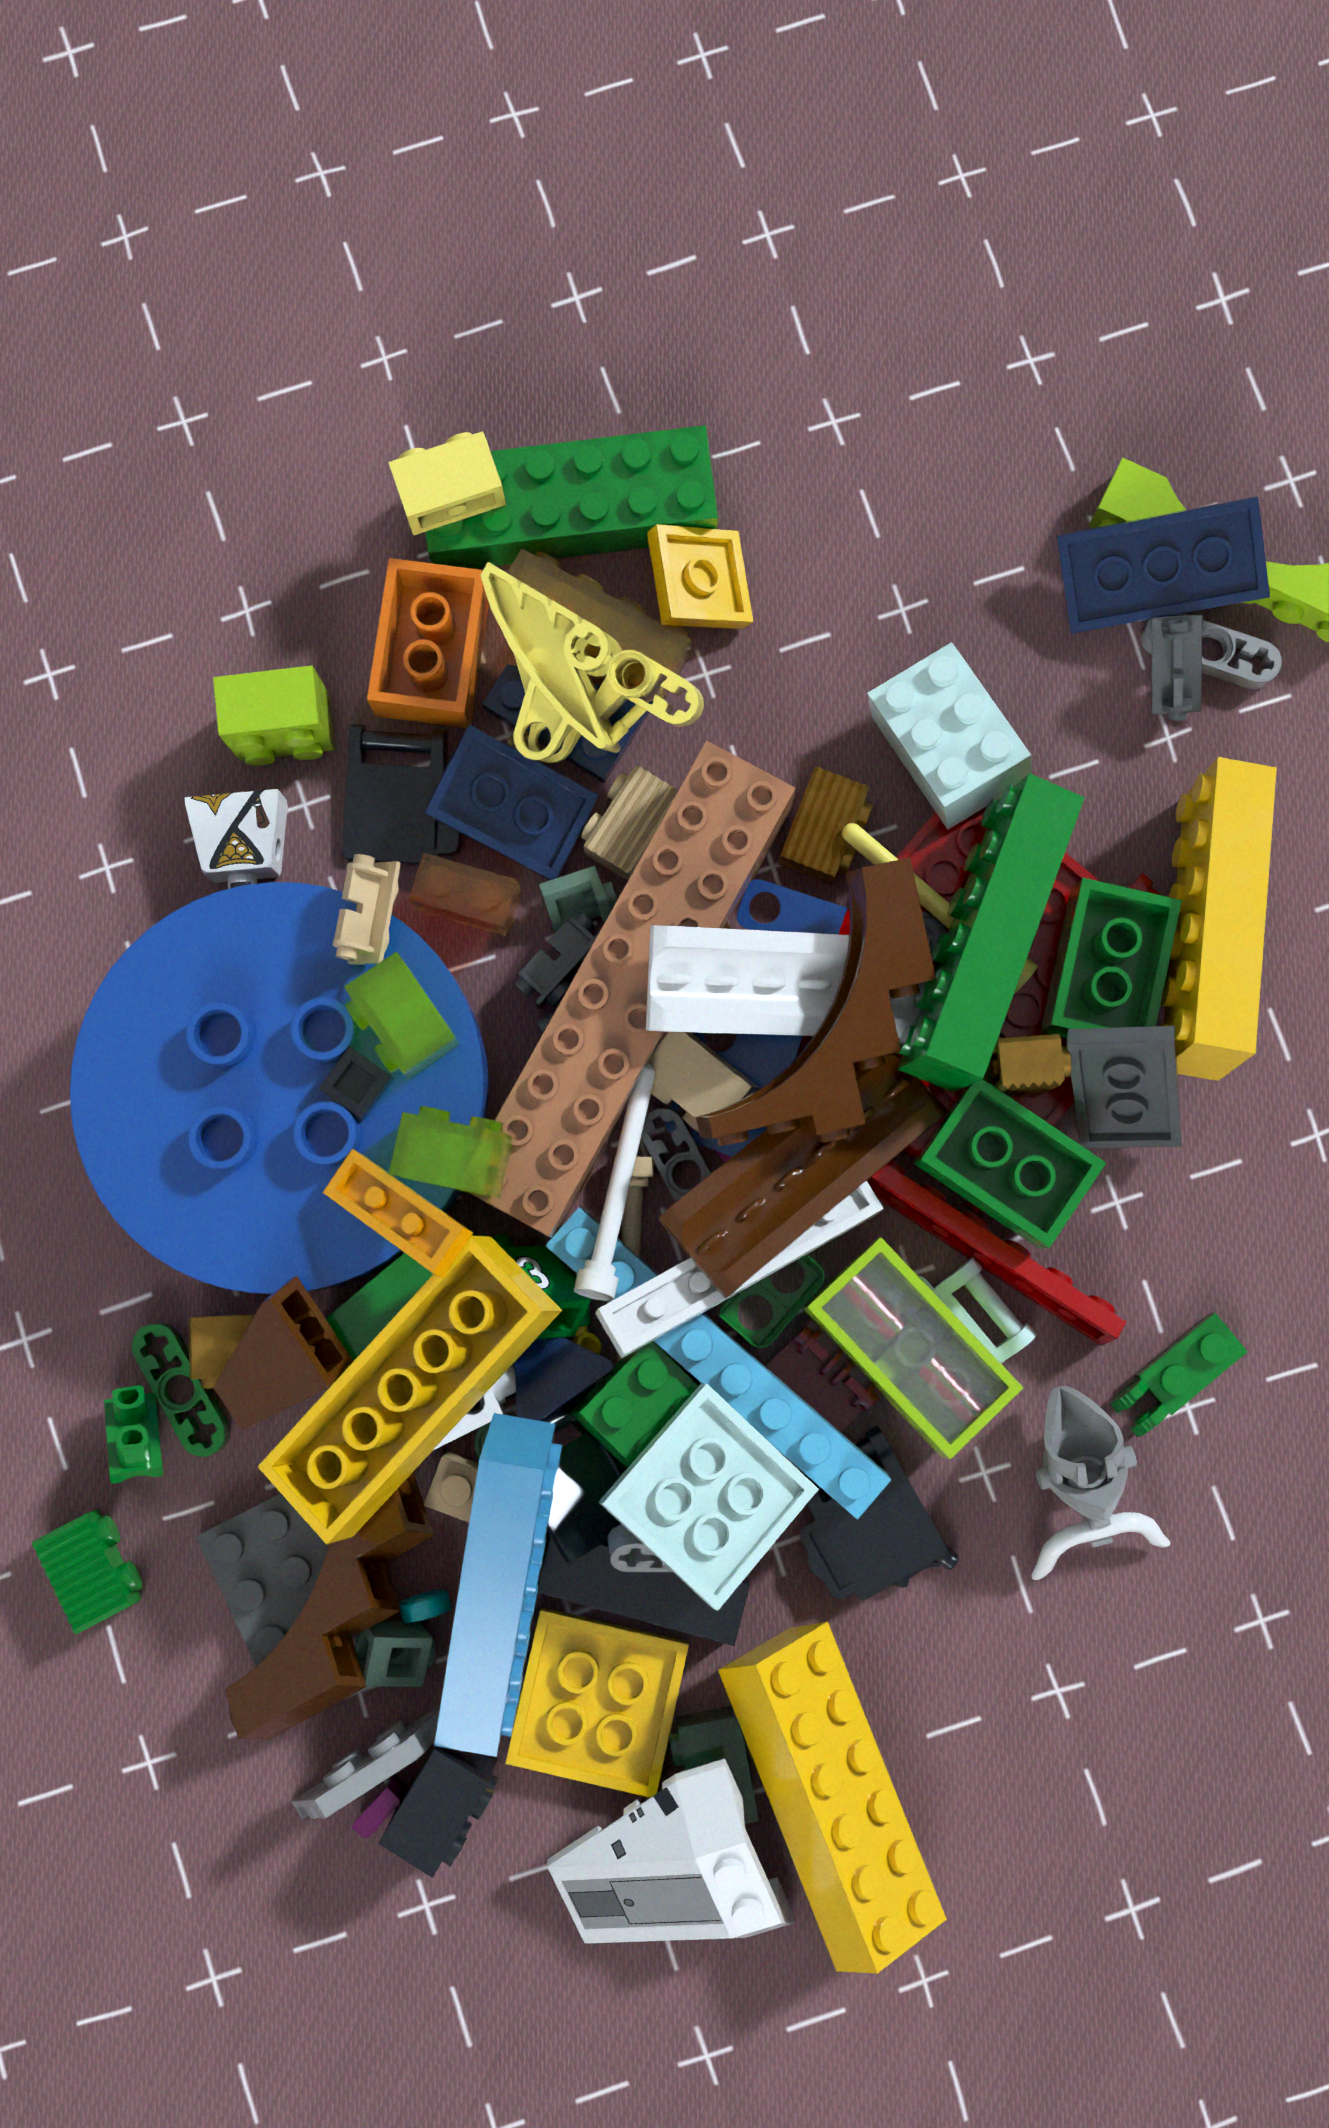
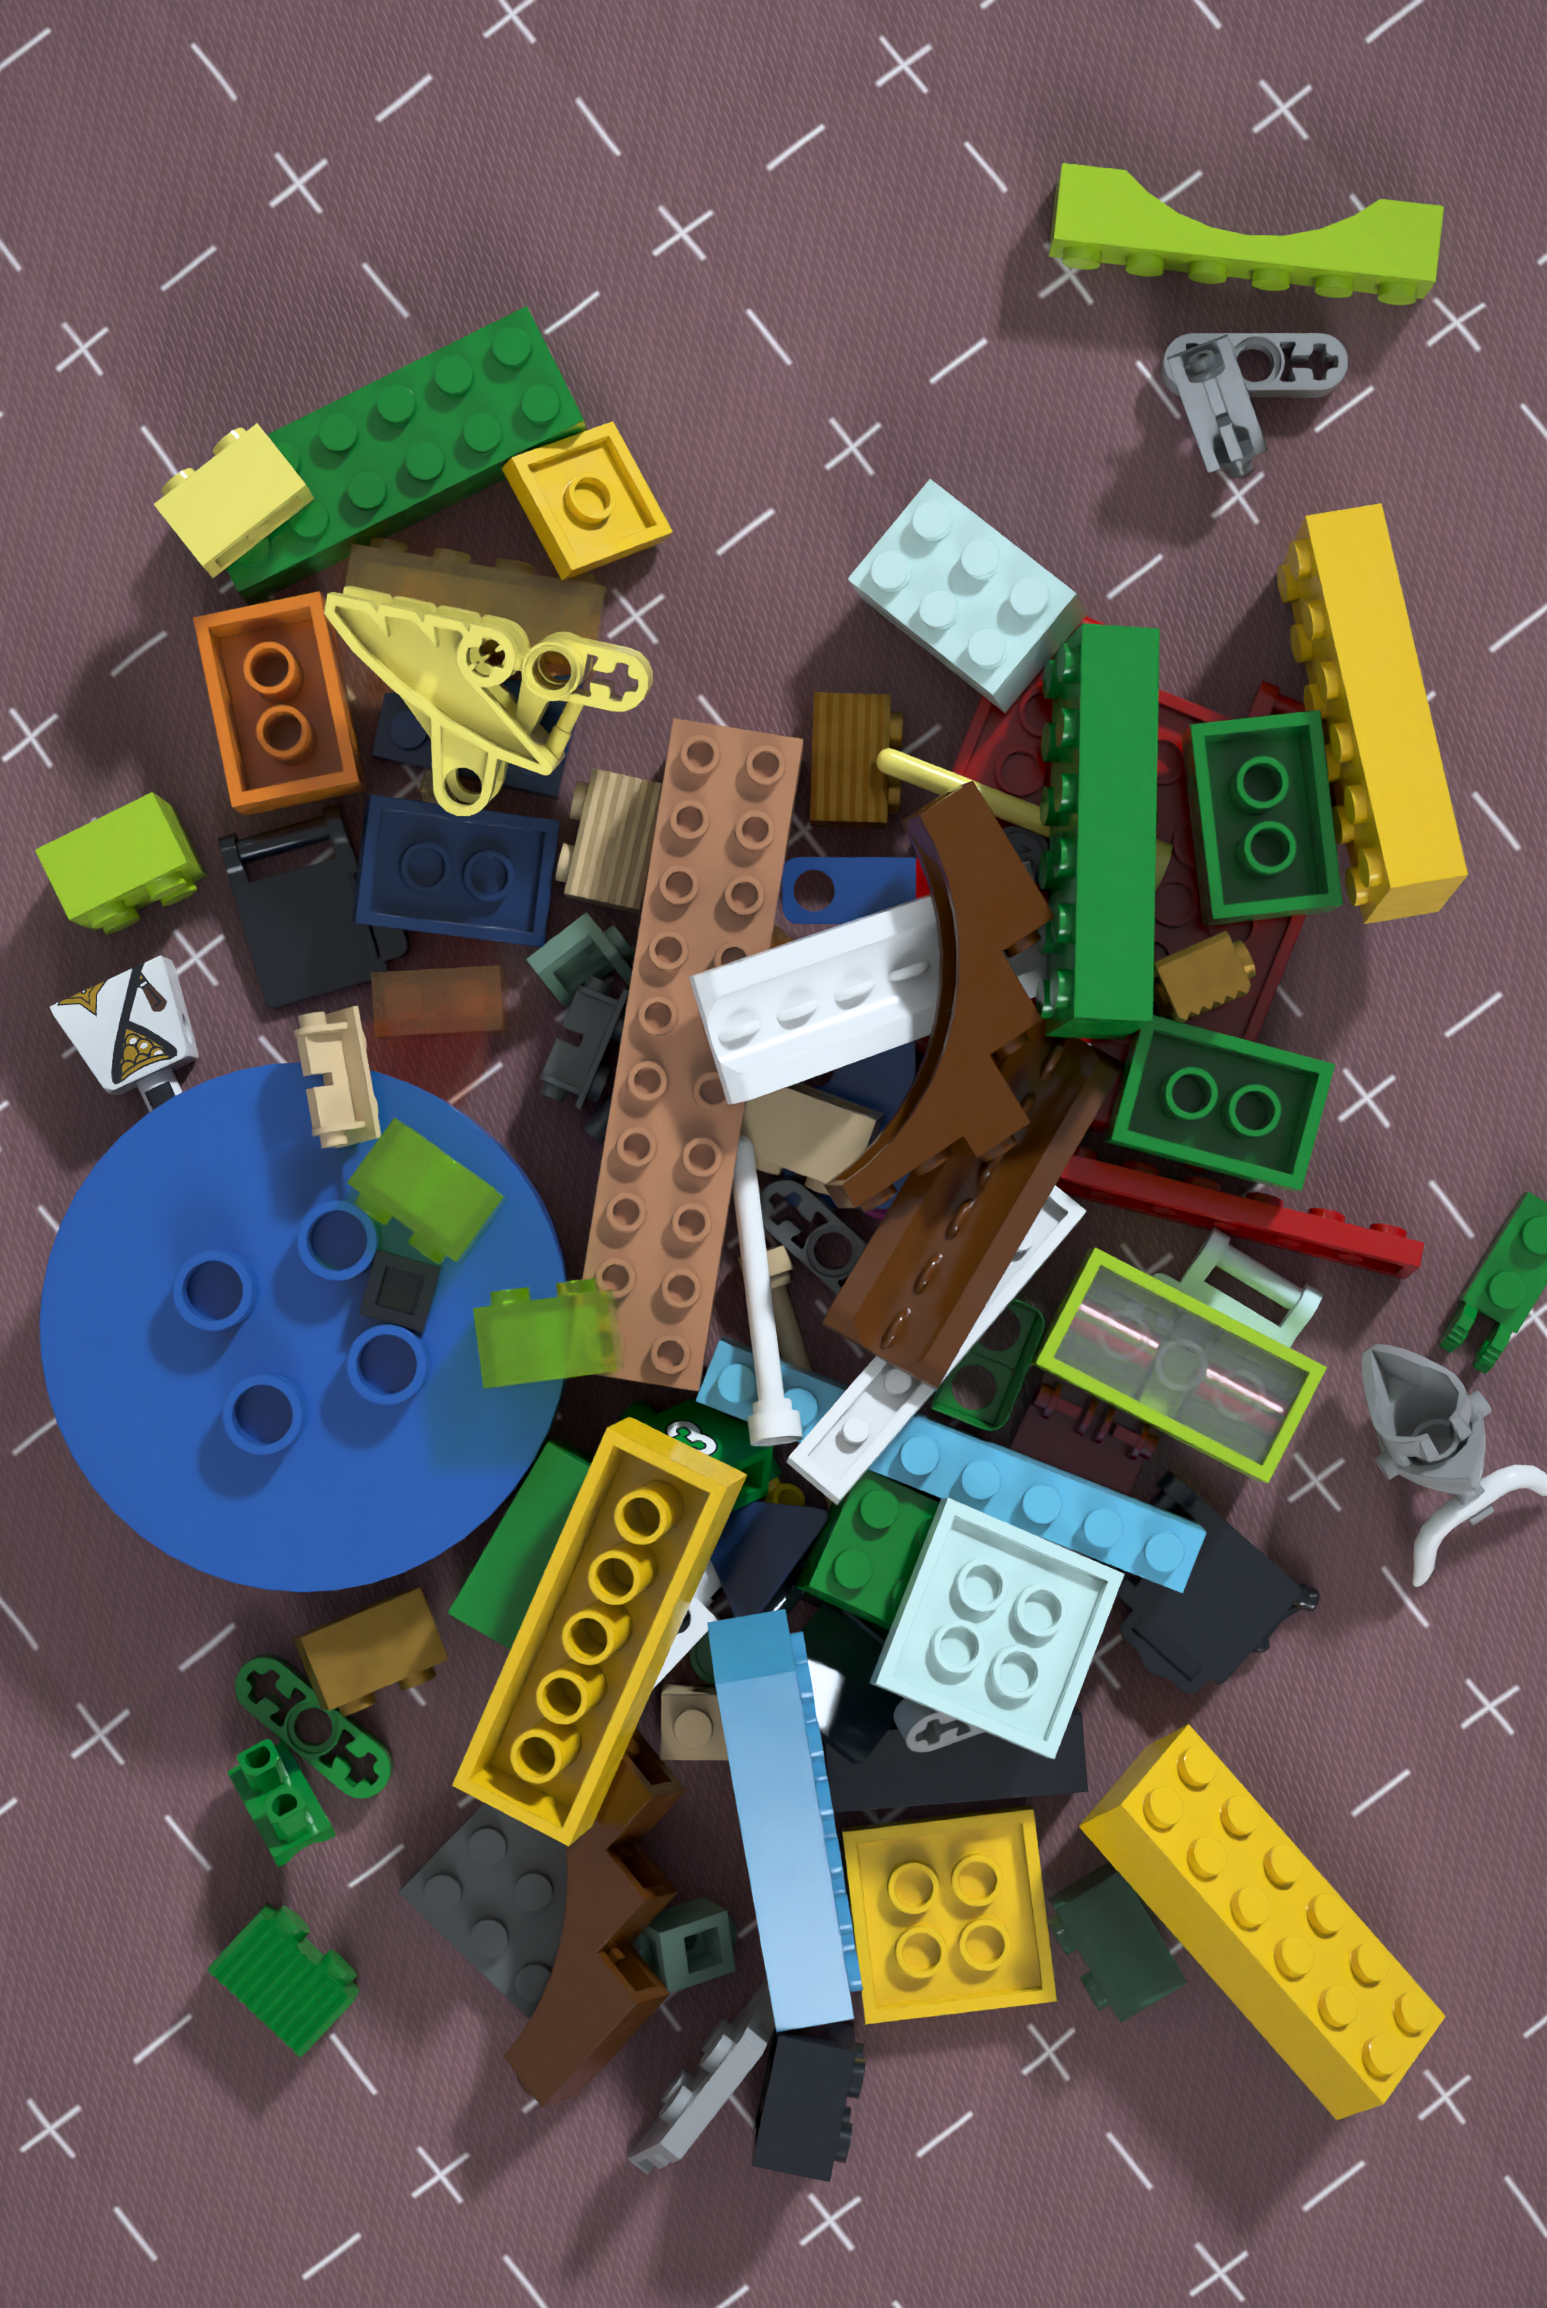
camera: 25 degrees left, 5 degrees up
reddish brown slope [213,1276,354,1430] -> none
light orange plate [322,1149,473,1278] -> none
magenta tile [351,1775,407,1839] -> none
teal tile [399,1588,452,1623] -> none
white wedge [547,1758,795,1943] -> none
dark blue plate [1057,496,1270,634] -> none
dark grey plate [1067,1026,1182,1148] -> none

